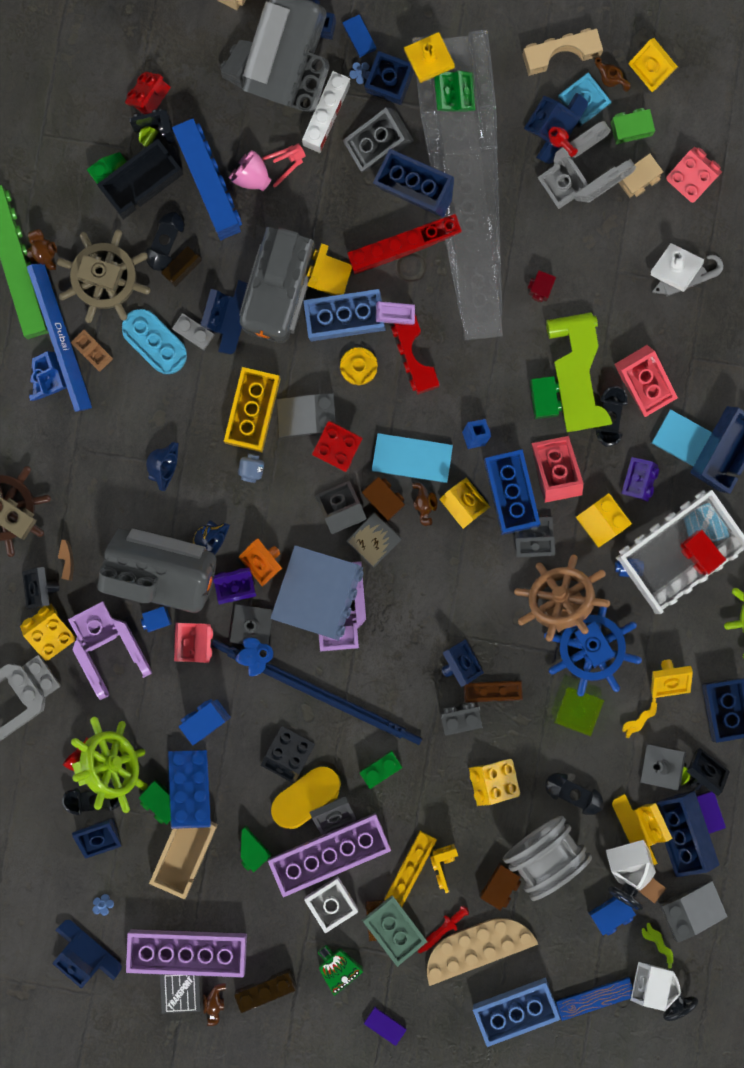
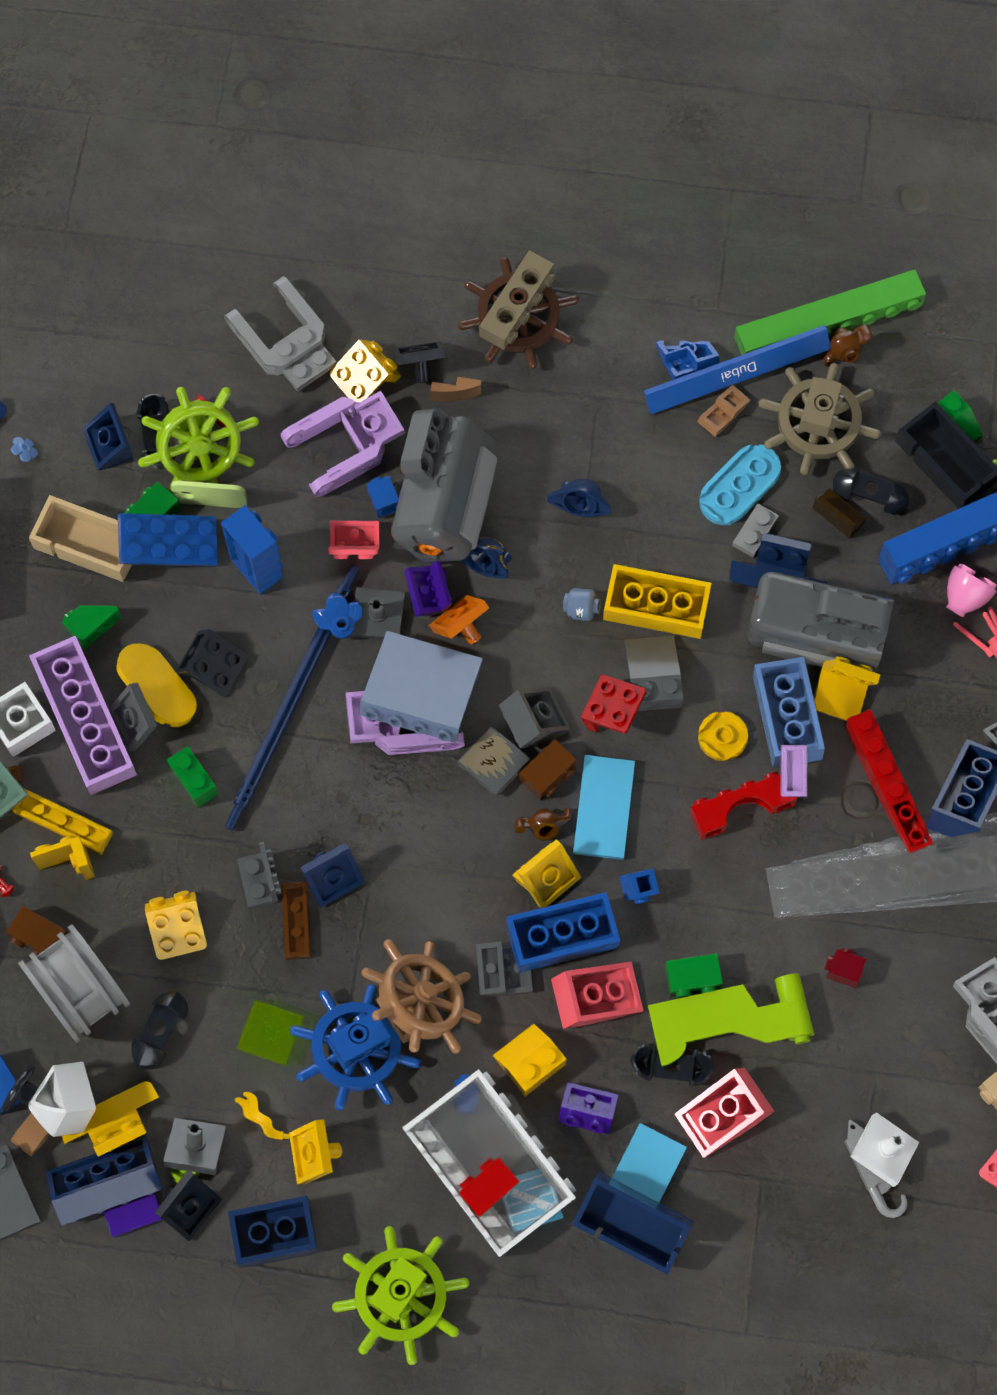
camera: 90 degrees right, 15 degrees down
none -> yellowish green piece [171,481,248,508]

